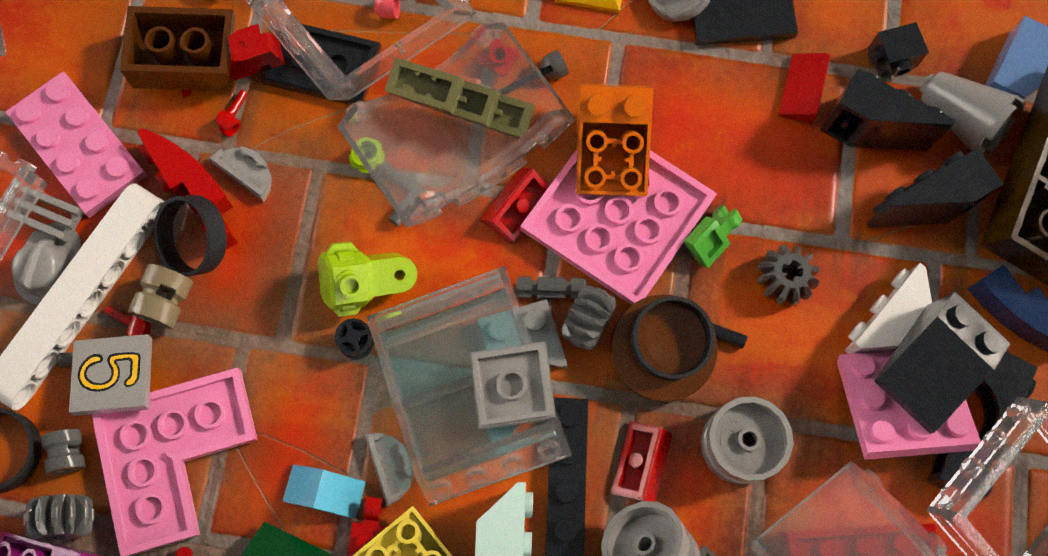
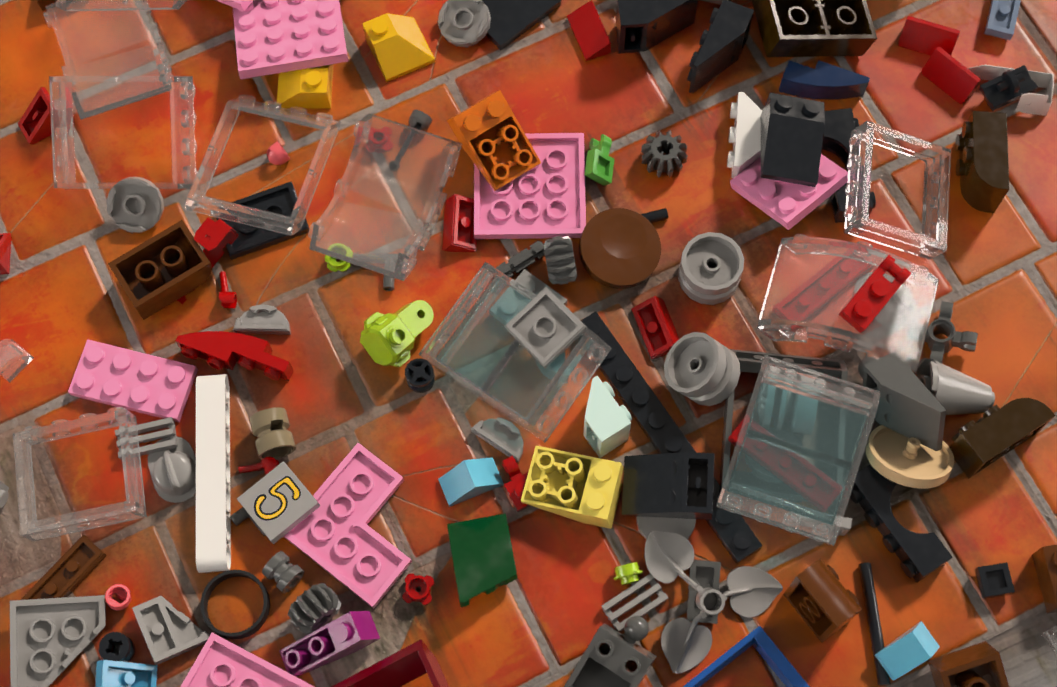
camera: 30 degrees left, 5 degrees down
black tyre [153,195,227,277] -> none
olive slope [384,58,536,140] -> none
black tyre [629,296,715,380] -> none

